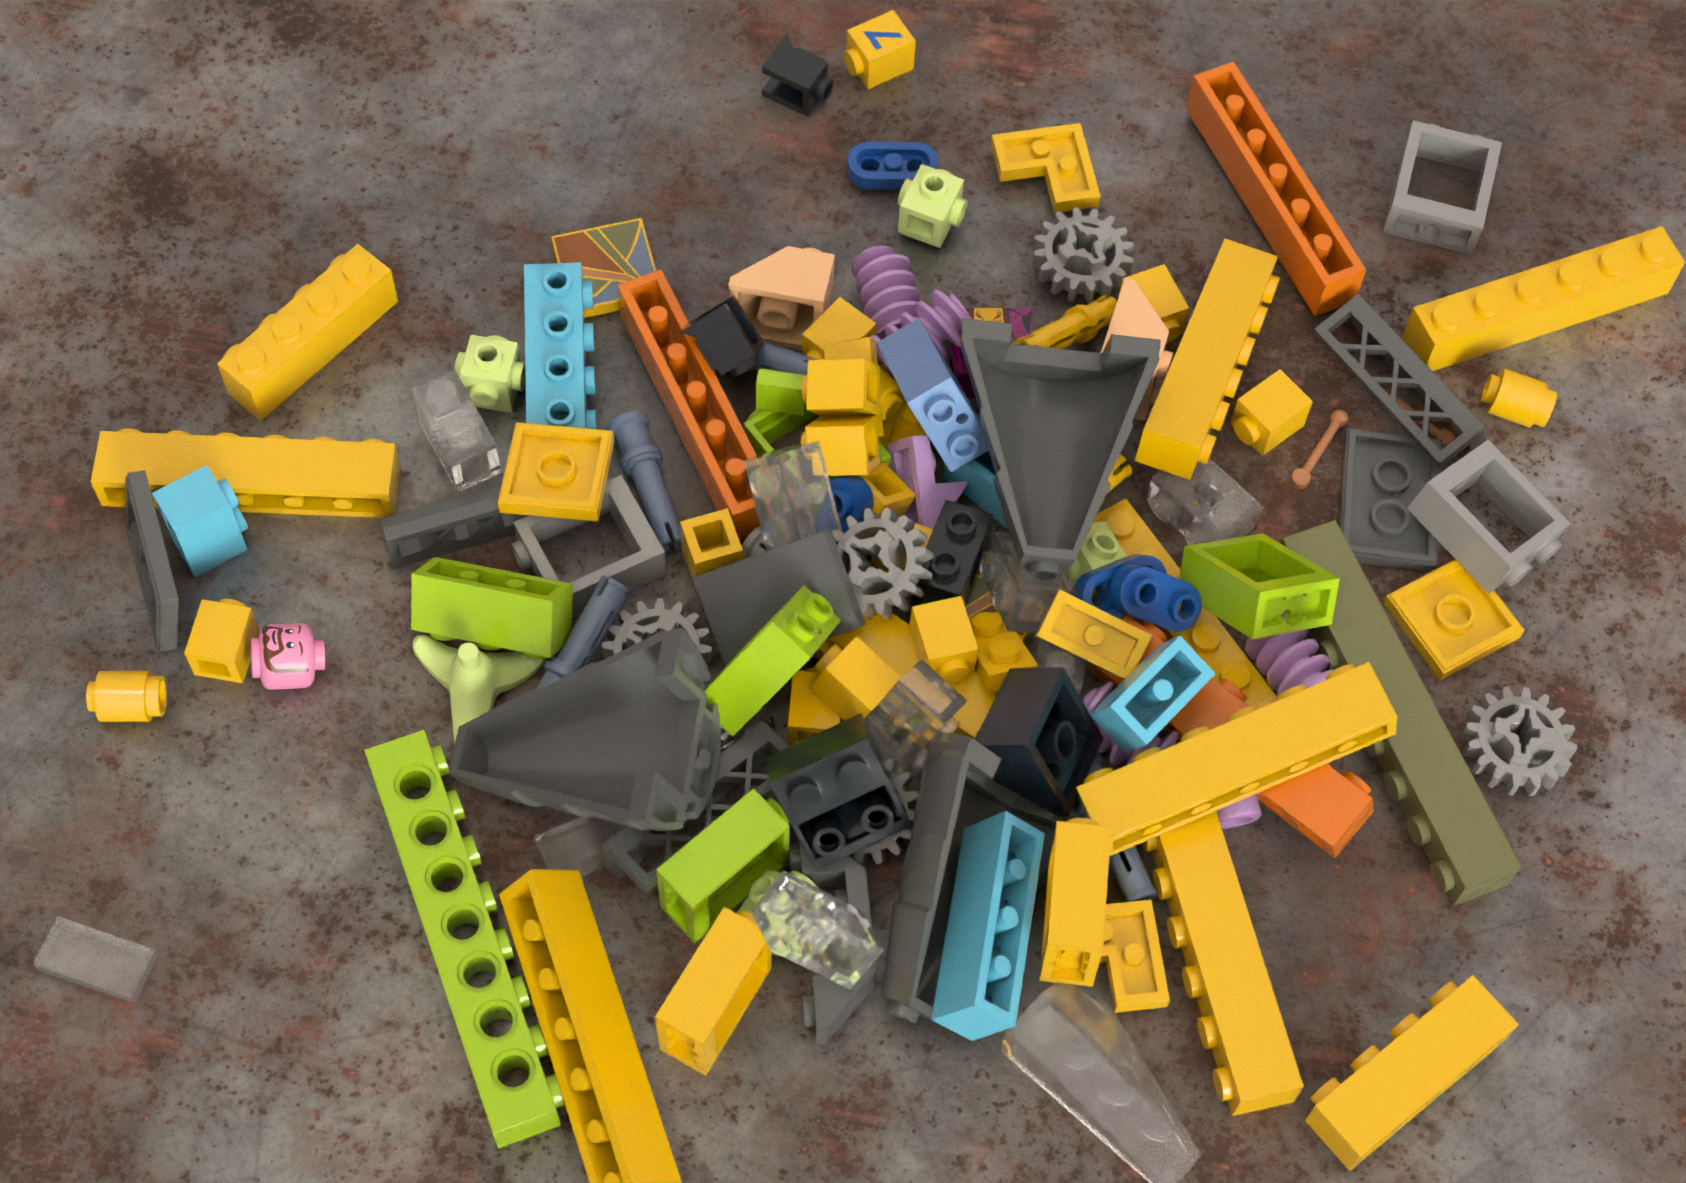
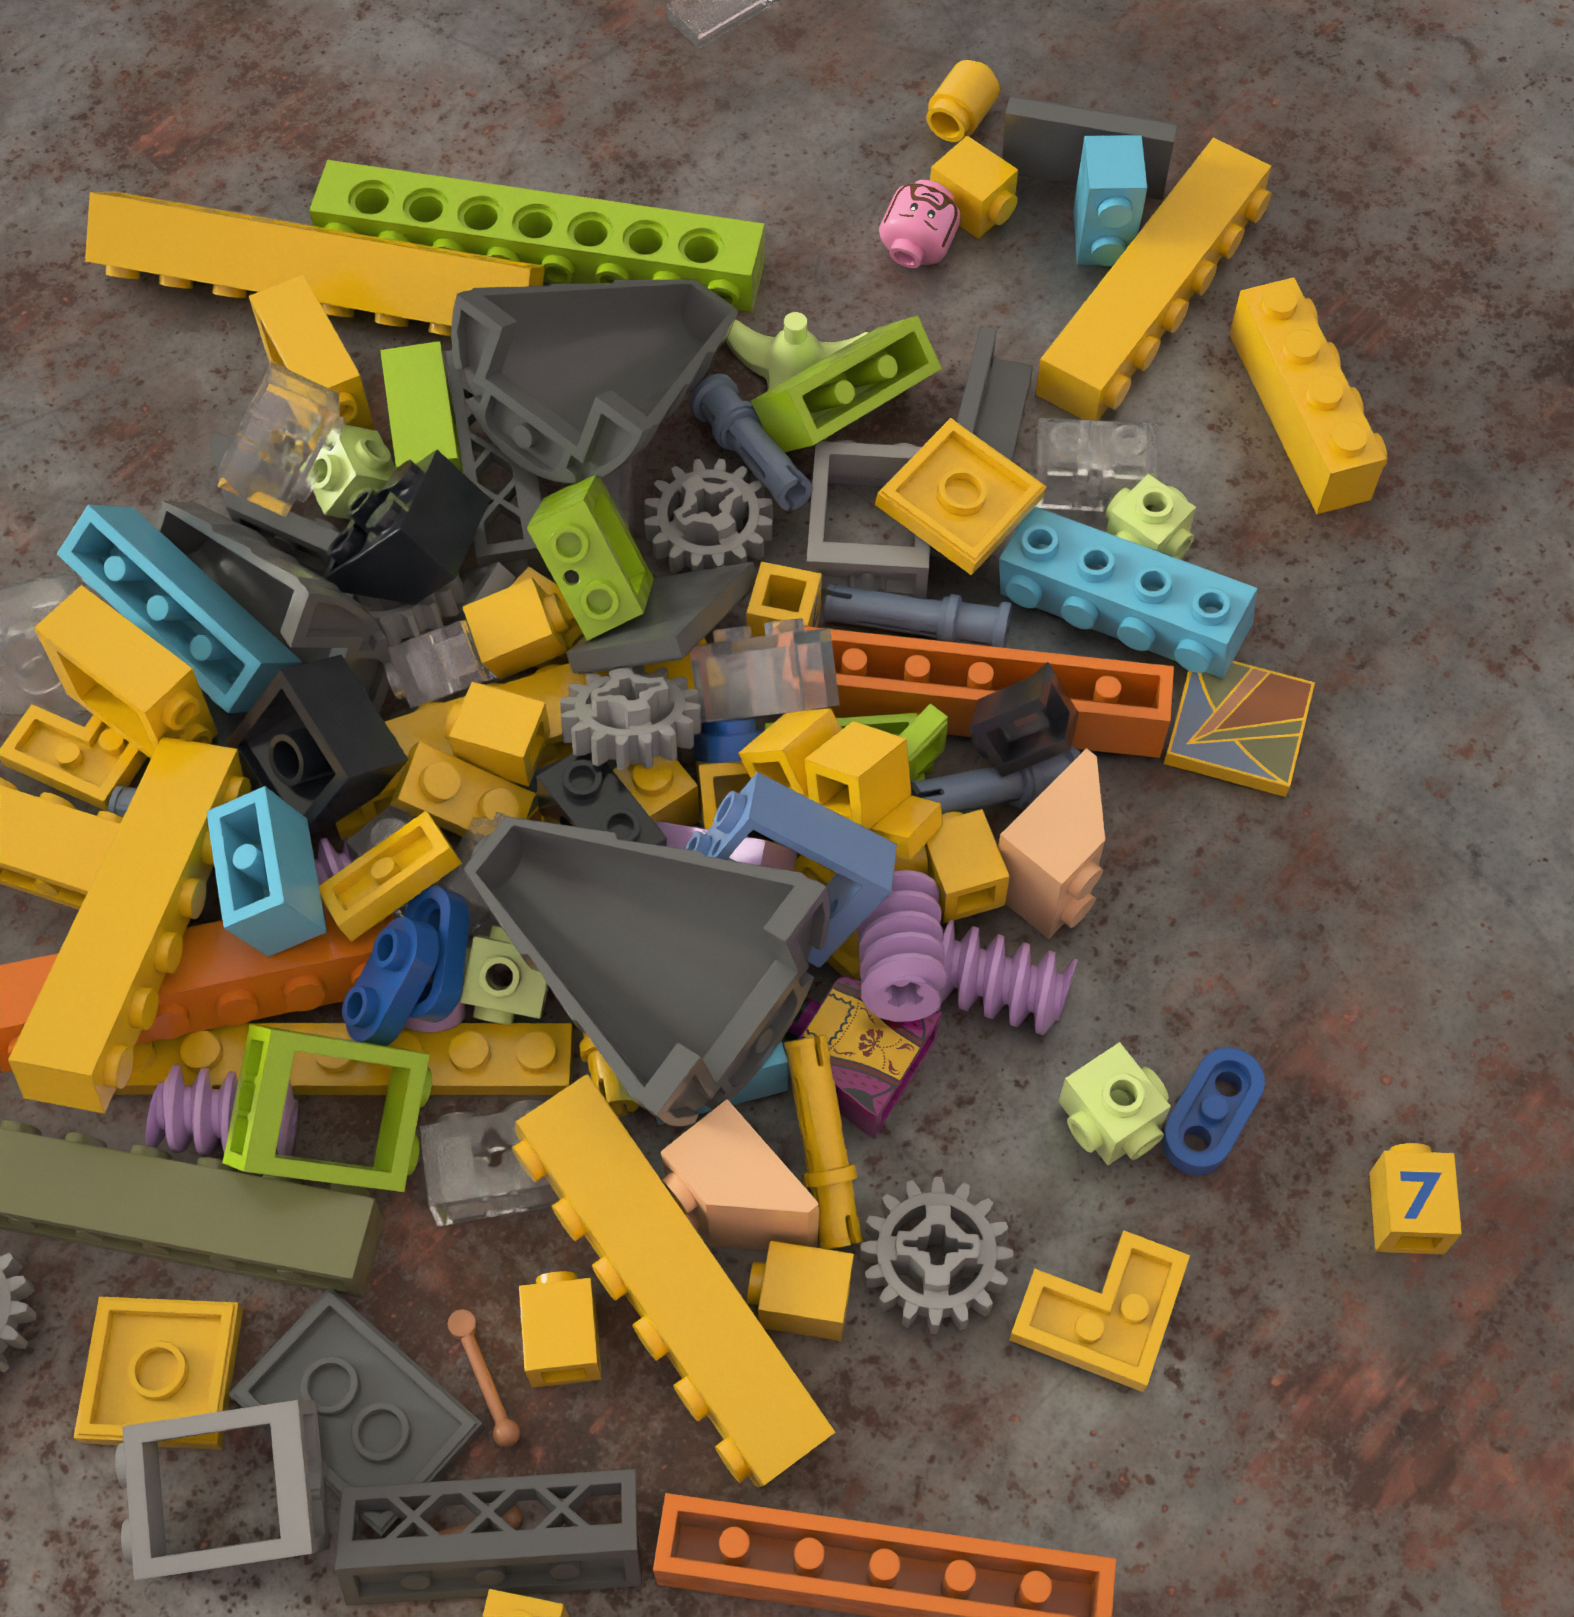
camera: 125 degrees right, 0 degrees up
black window [762,33,834,117] -> none

